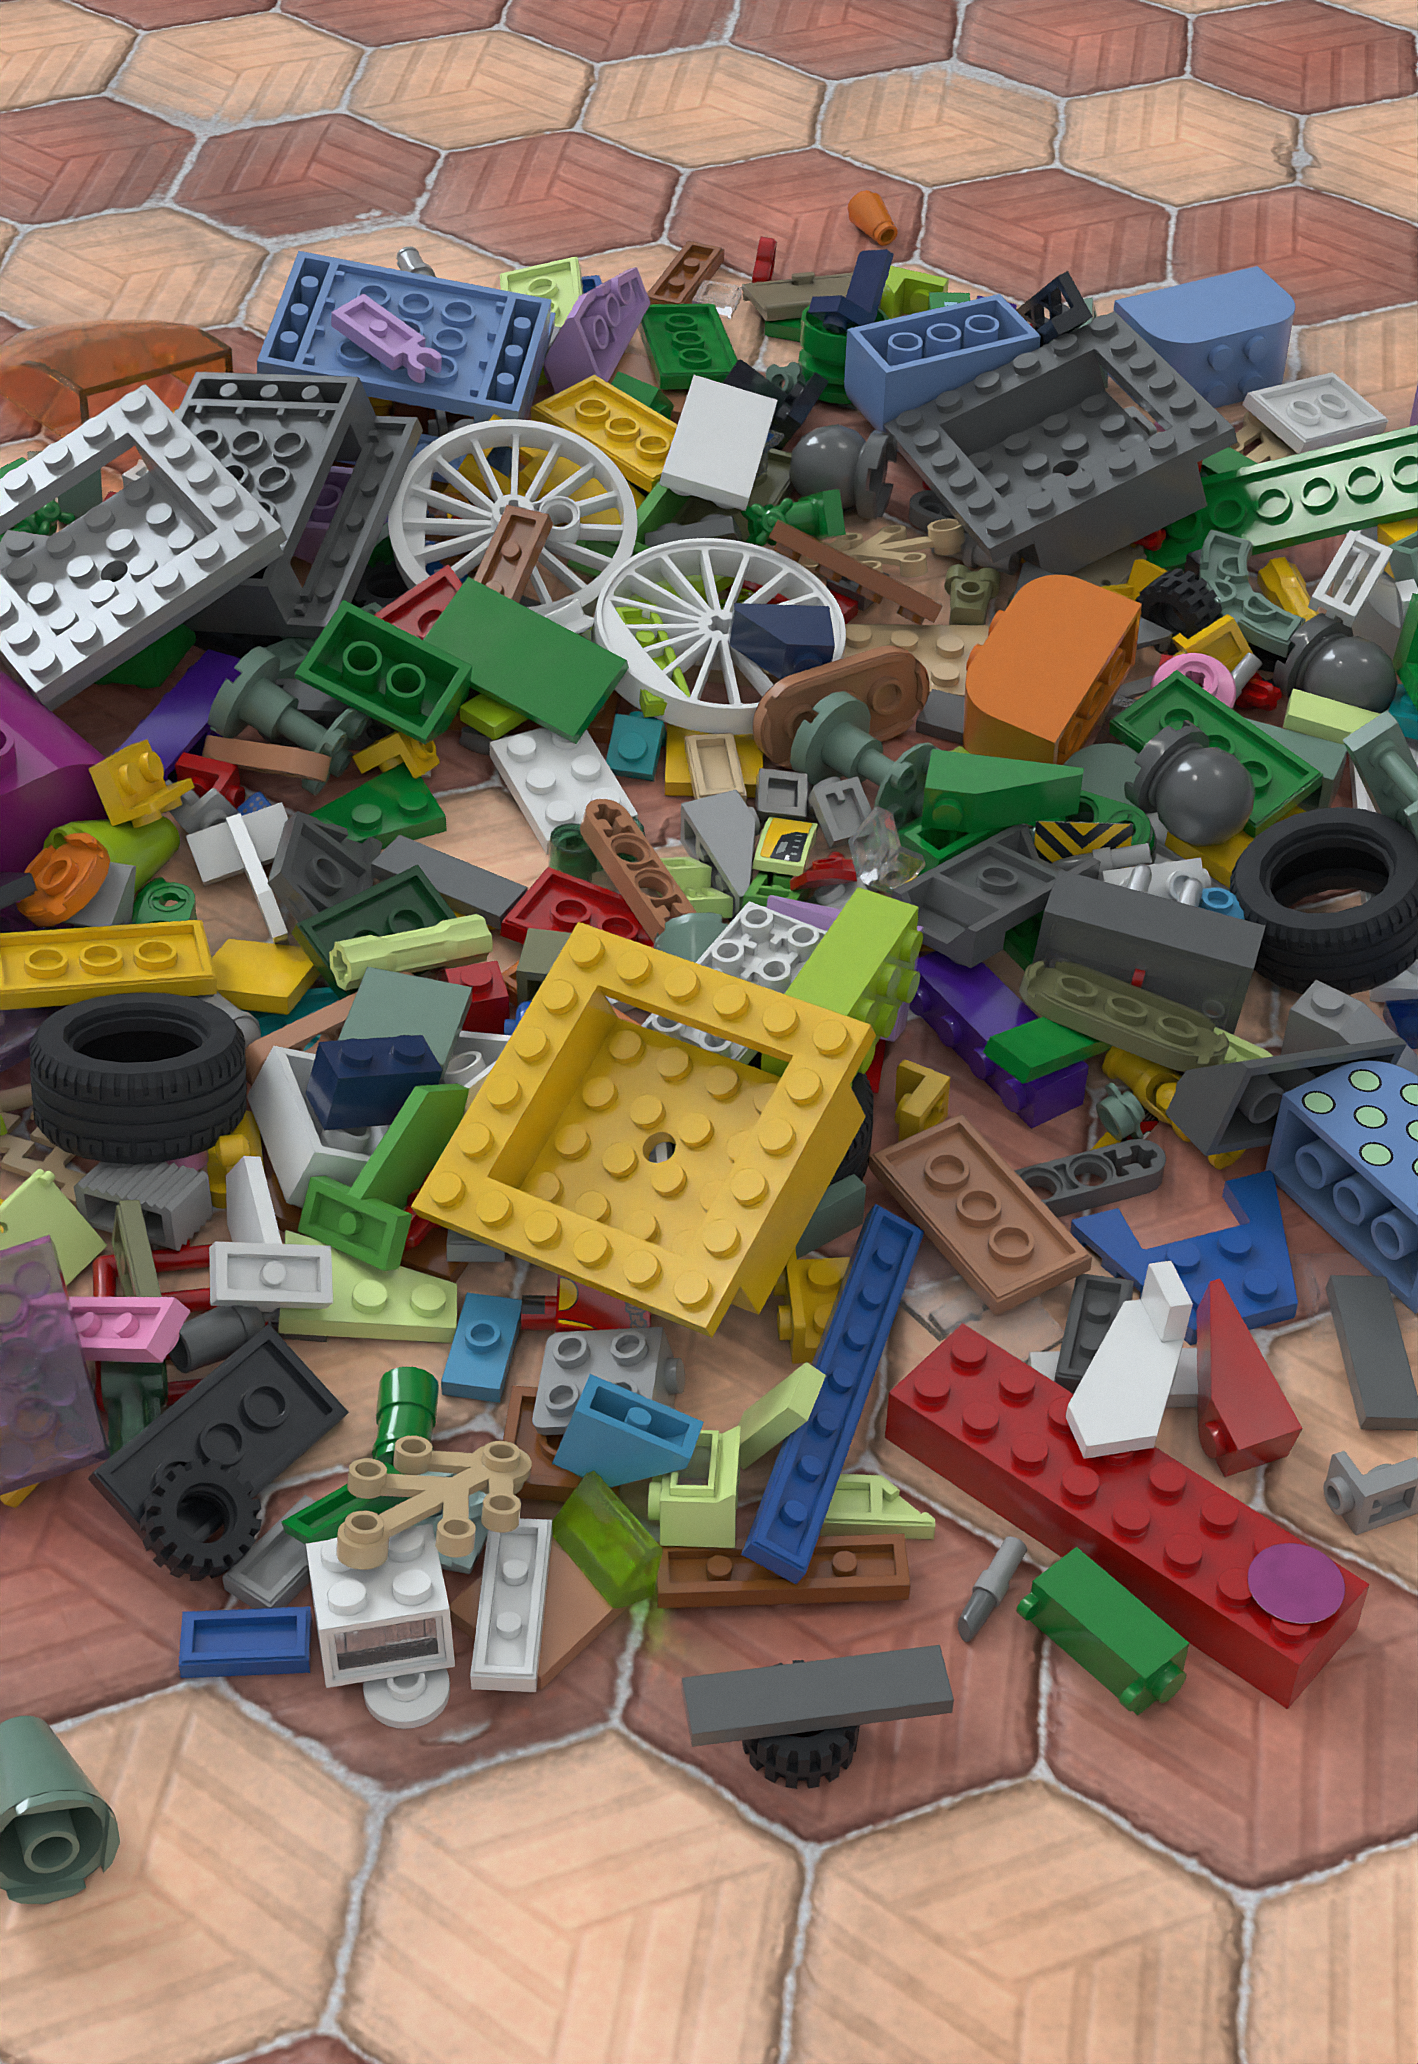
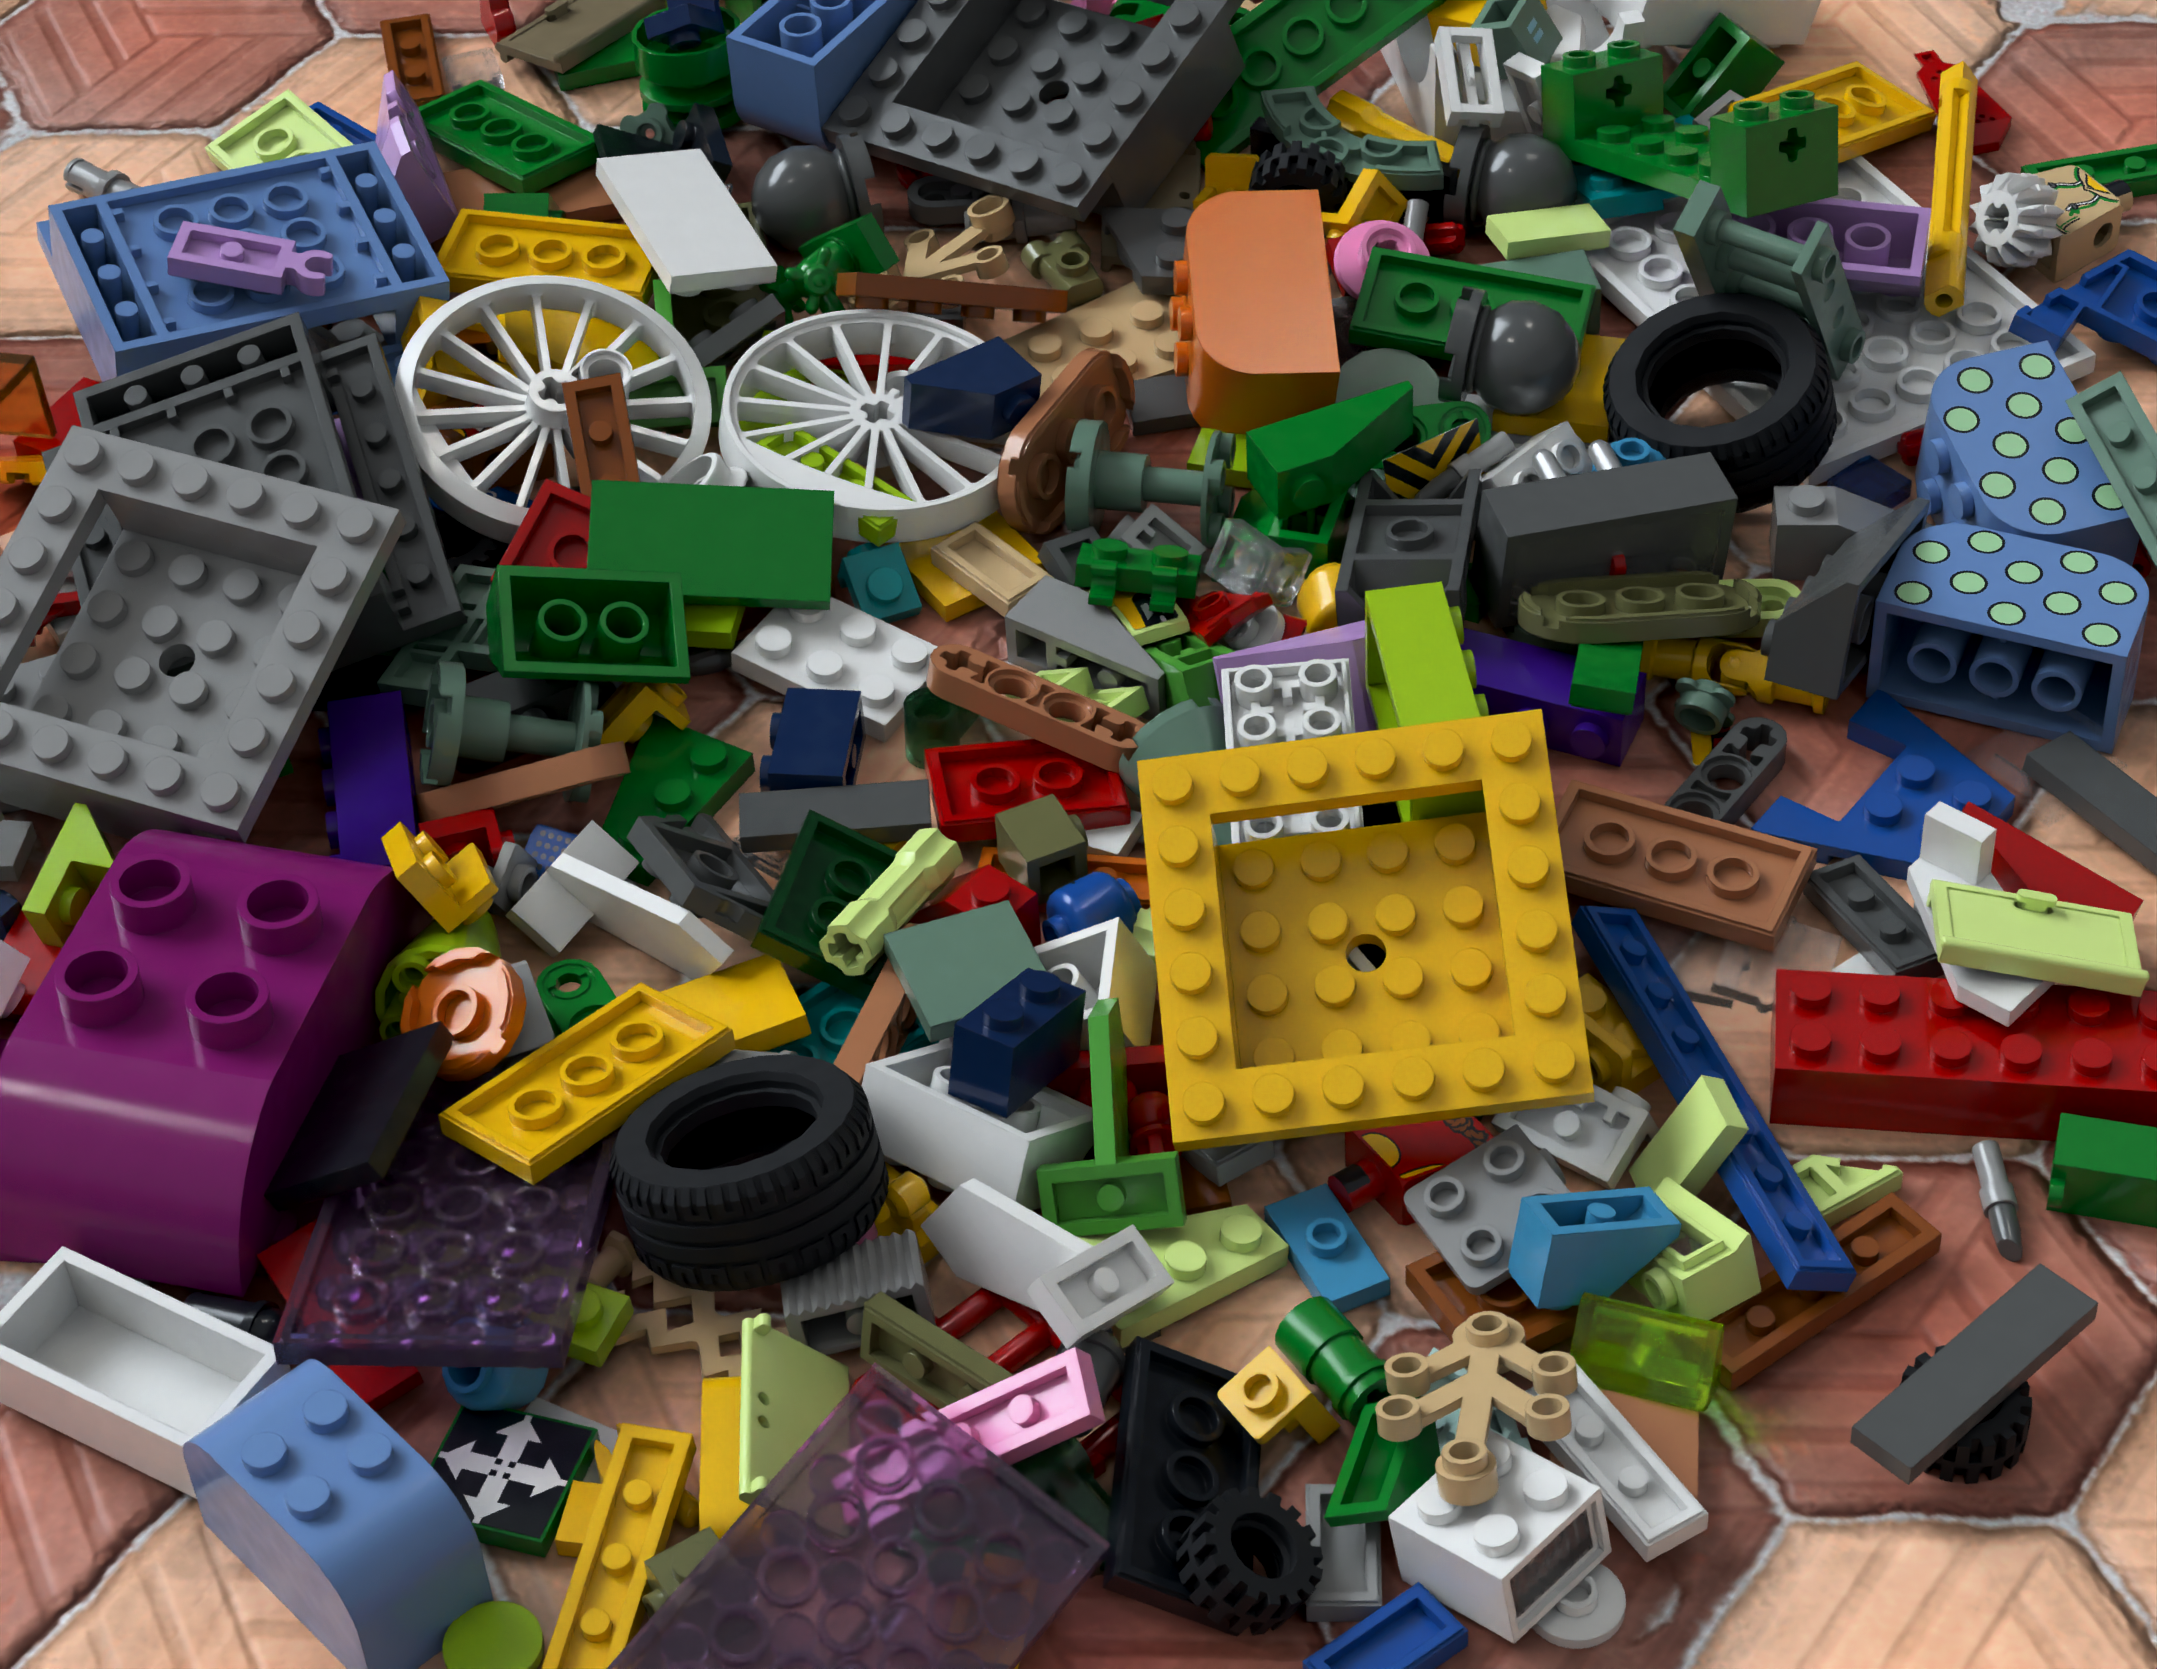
camera: 30 degrees left, 0 degrees up
none -> dark blue brick [760,688,866,792]
none -> green plate [1074,538,1202,614]
none -> yellow bracket [1218,1345,1341,1445]
none -> white bracket [1491,1076,1659,1190]
none -> yellowish green door [1926,879,2150,997]

